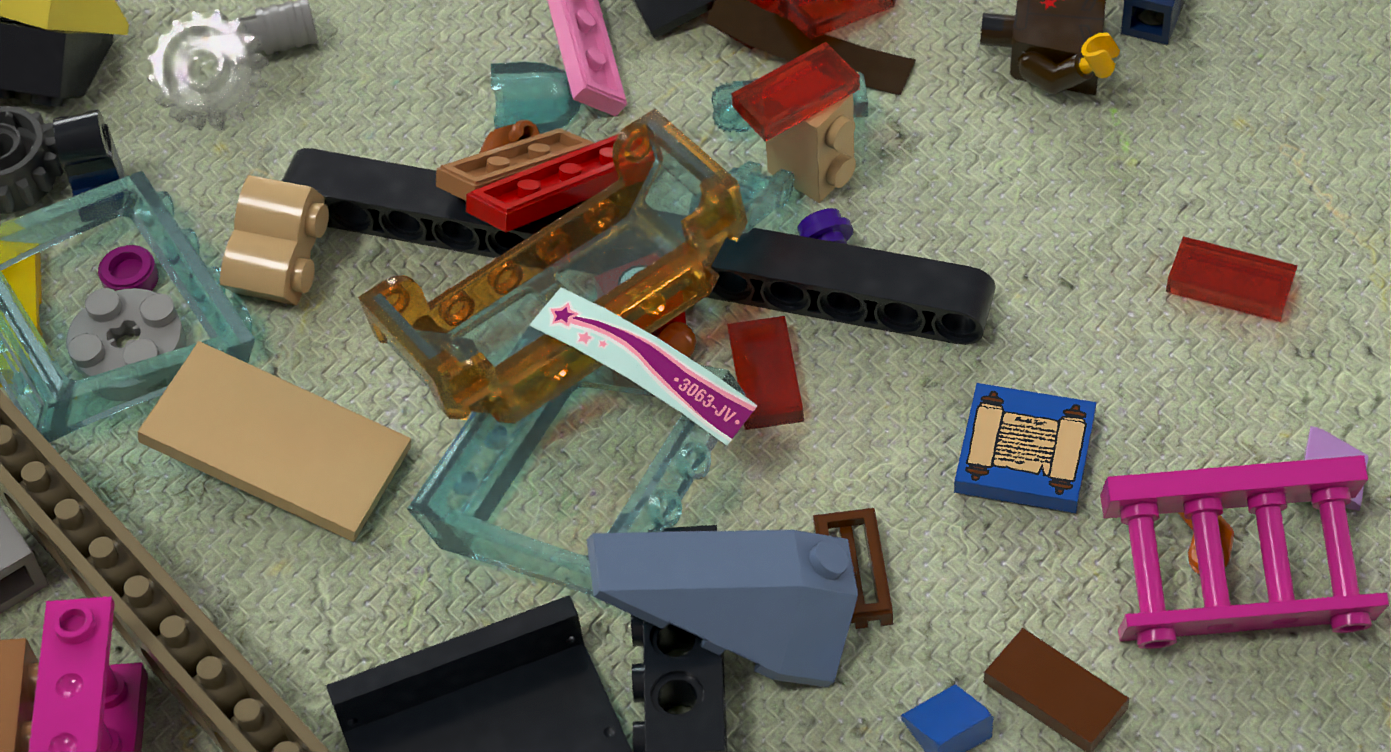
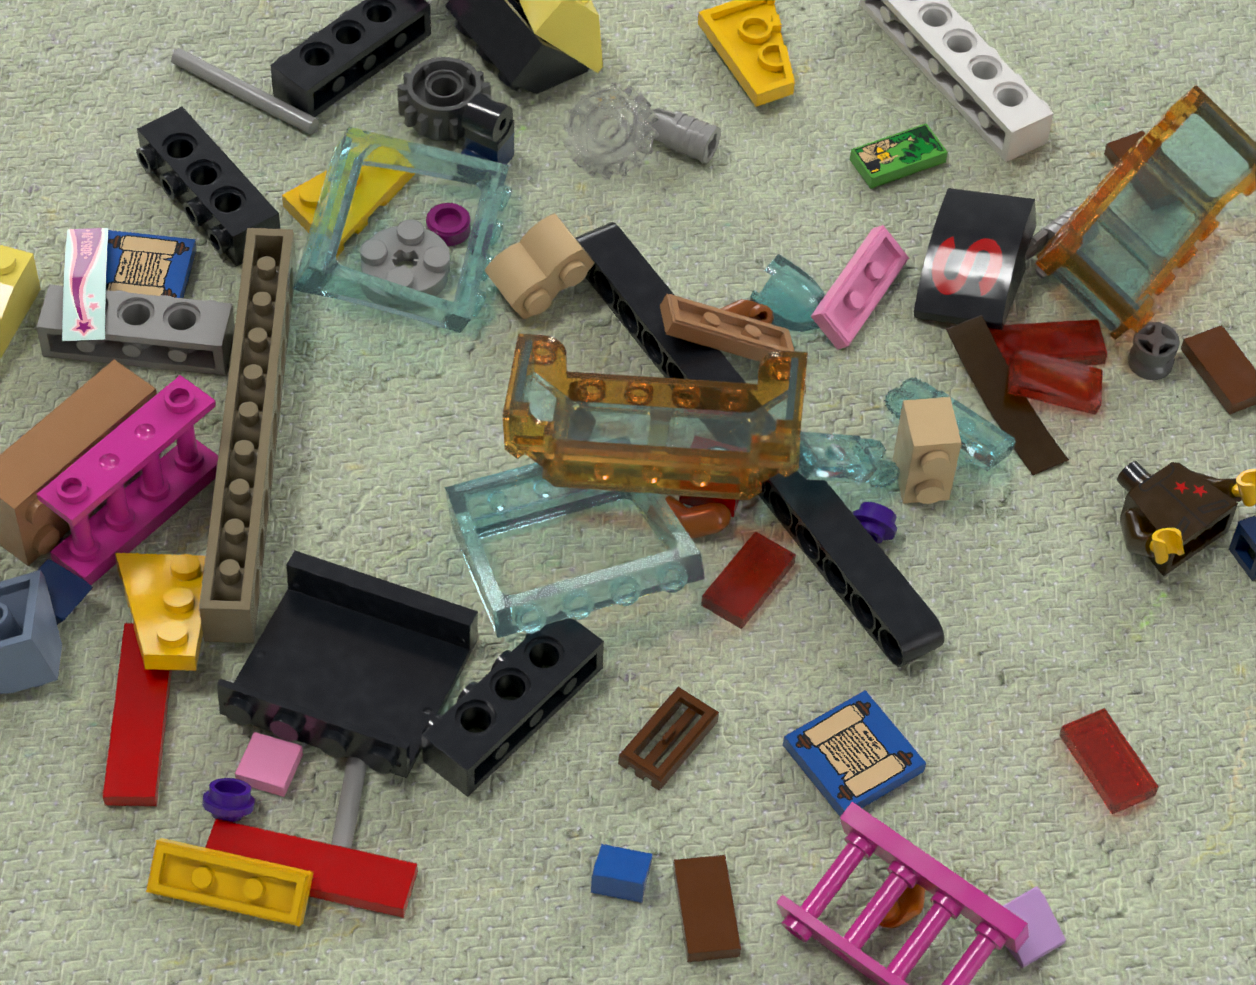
camera: 35 degrees right, 0 degrees up
tan tile [138,341,411,542] -> none
red tile [466,129,670,232] -> none
sticker [529,287,757,446] -> none
sand blue wedge [587,530,858,687] -> none
clear red tile [731,42,860,142] -> none

